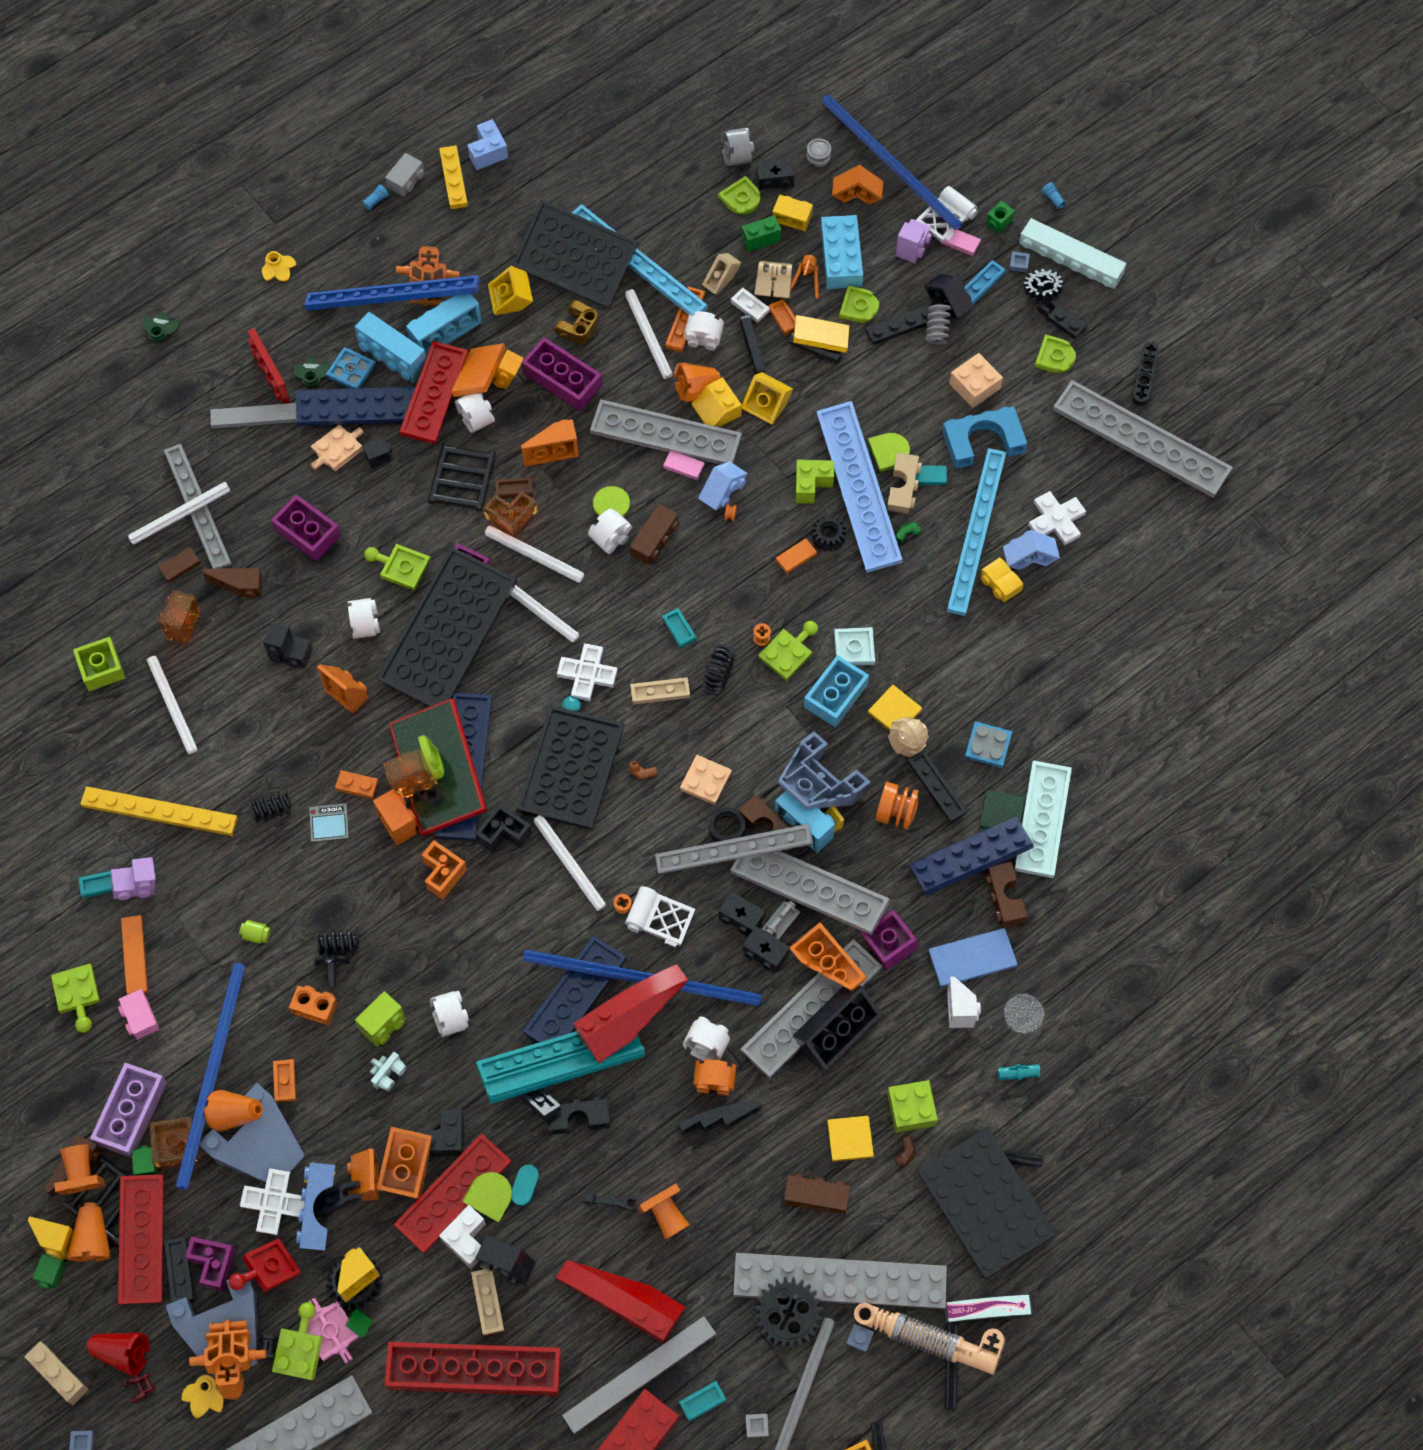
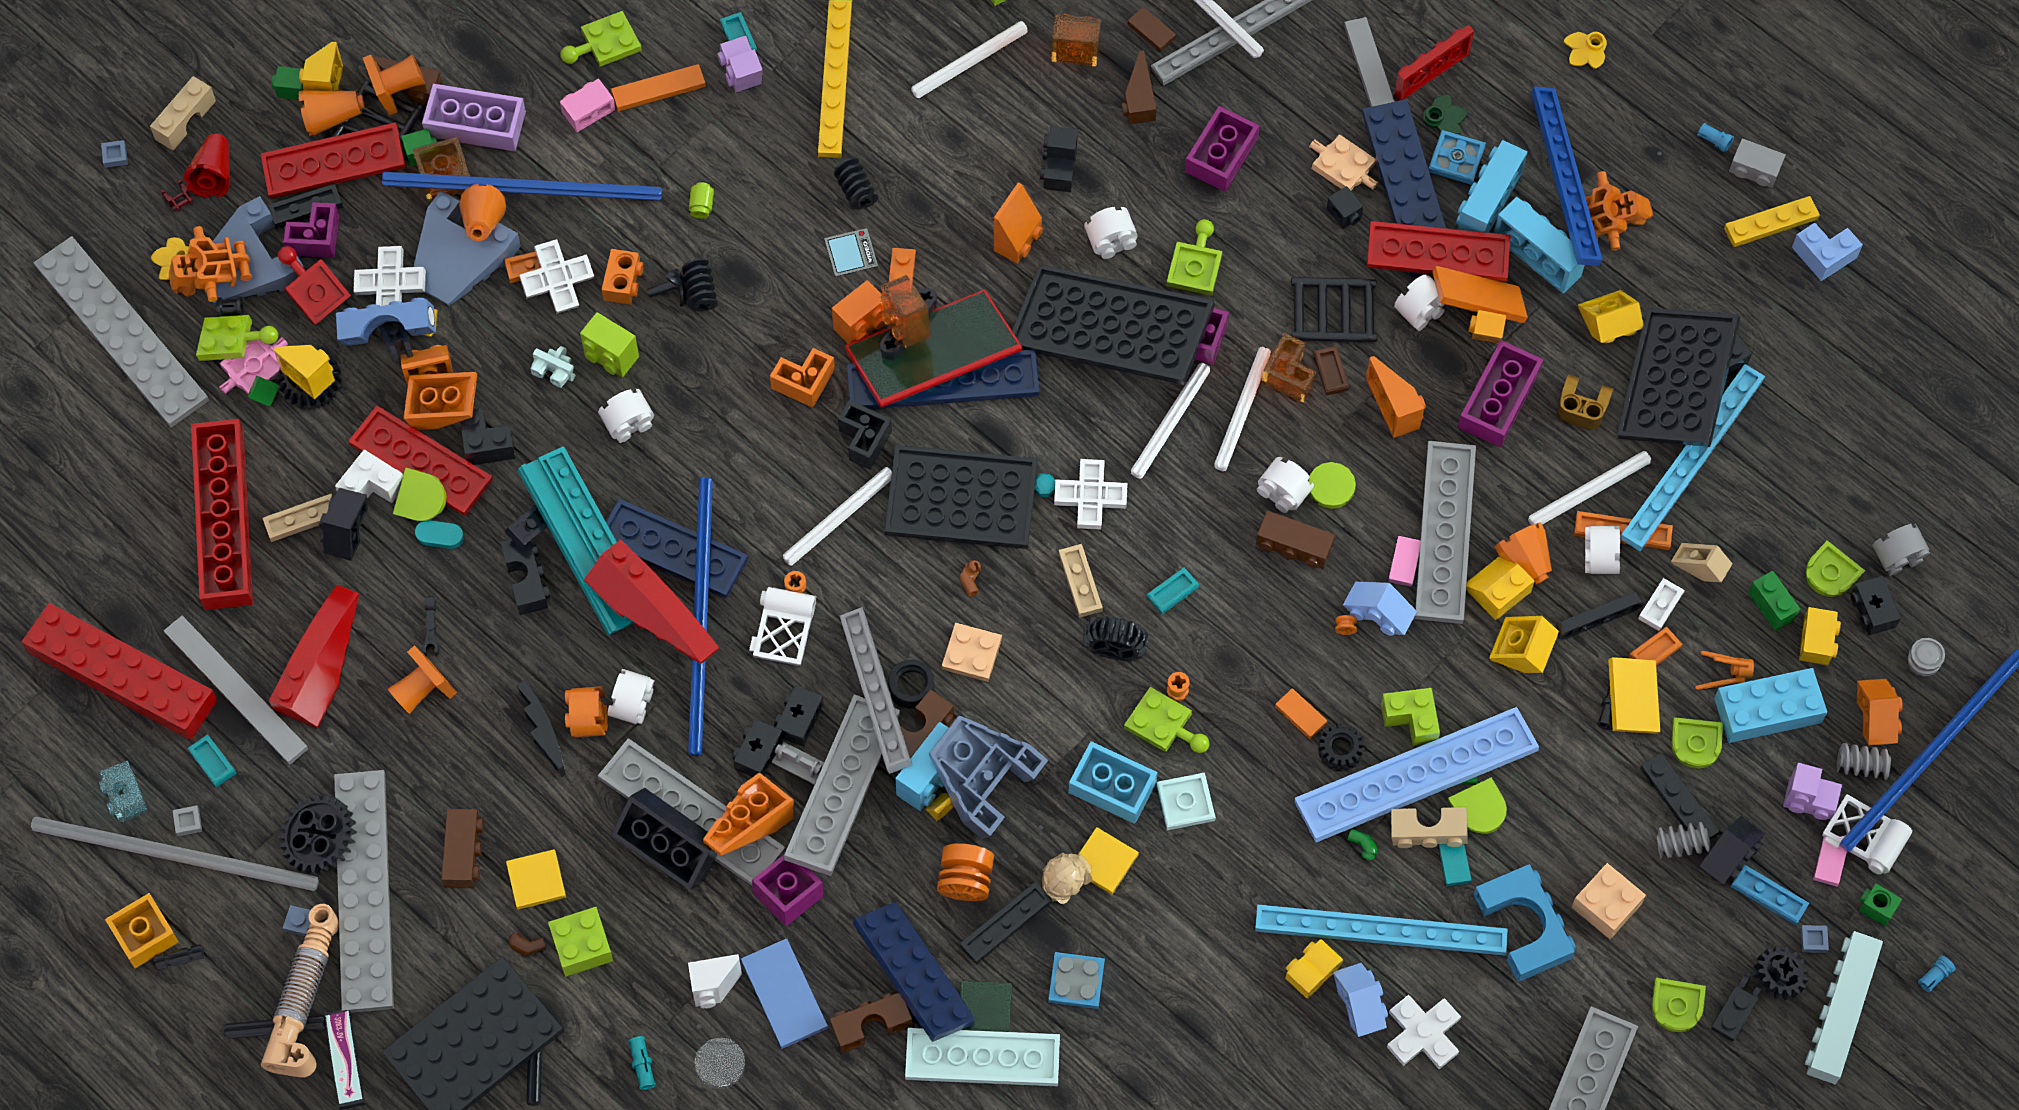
camera: 80 degrees right, 0 degrees up
lime tile [418,735,444,780] -> none
tan hips [754,261,792,299] -> none
none -> white plate [519,240,594,314]
none -> light grey piece [1837,743,1891,780]

